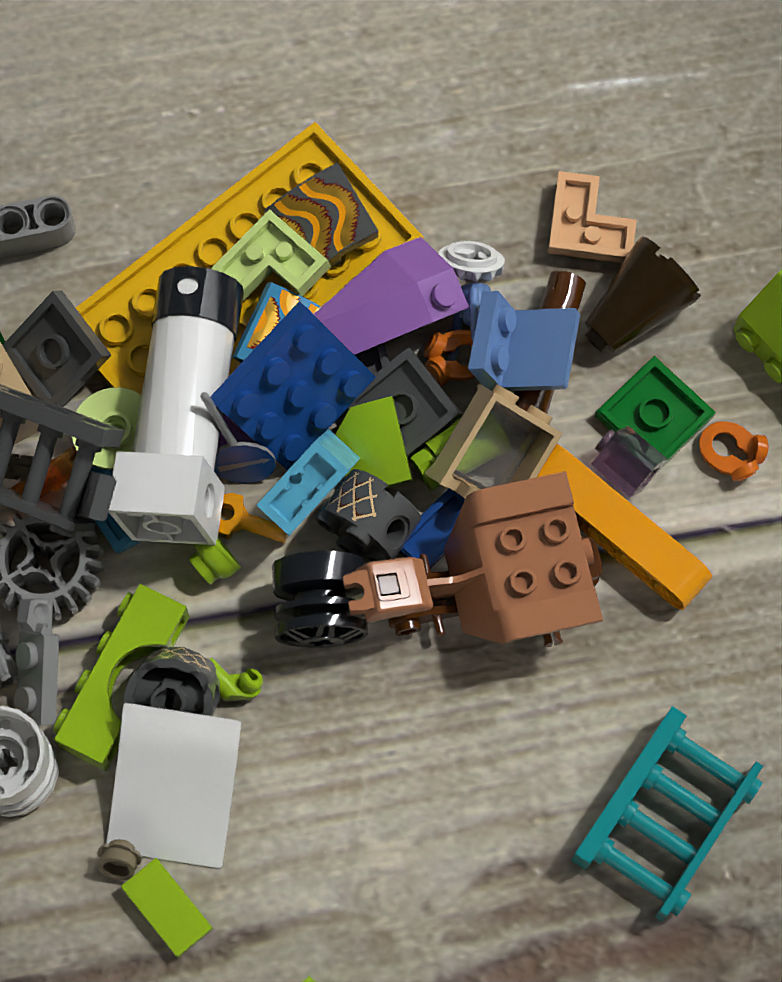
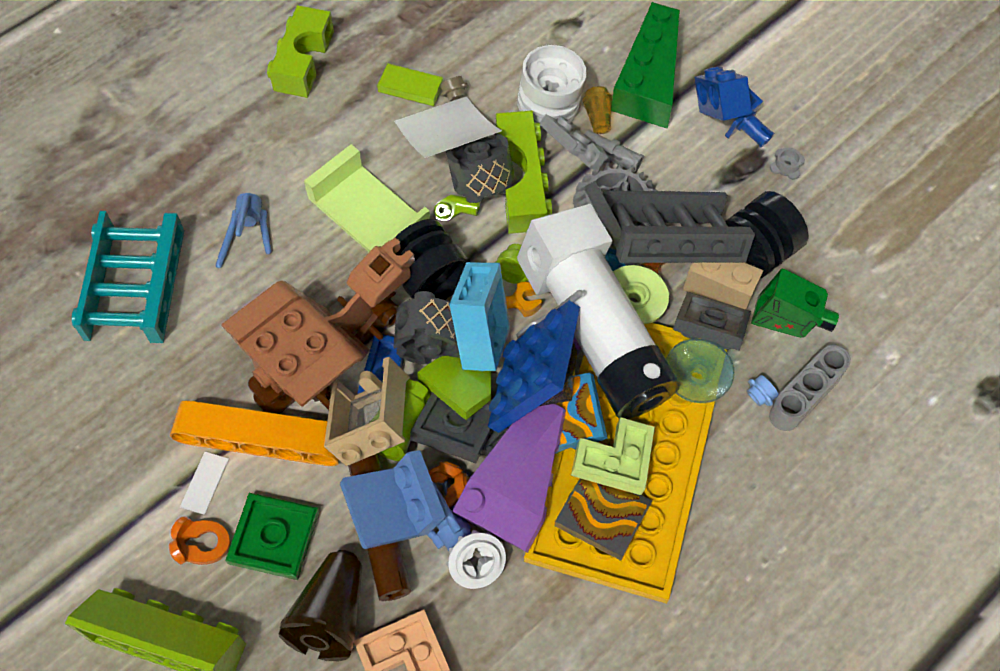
camera: 150 degrees right, 10 degrees down
brick [591,426,668,498] -> none
none -> white sticker [180,452,229,515]
none -> medium blue plant [216,193,272,268]
none -> yellowish green panel [304,144,430,252]
none -> clear light blue dish [666,339,734,403]
none -> light blue plate [747,375,779,406]

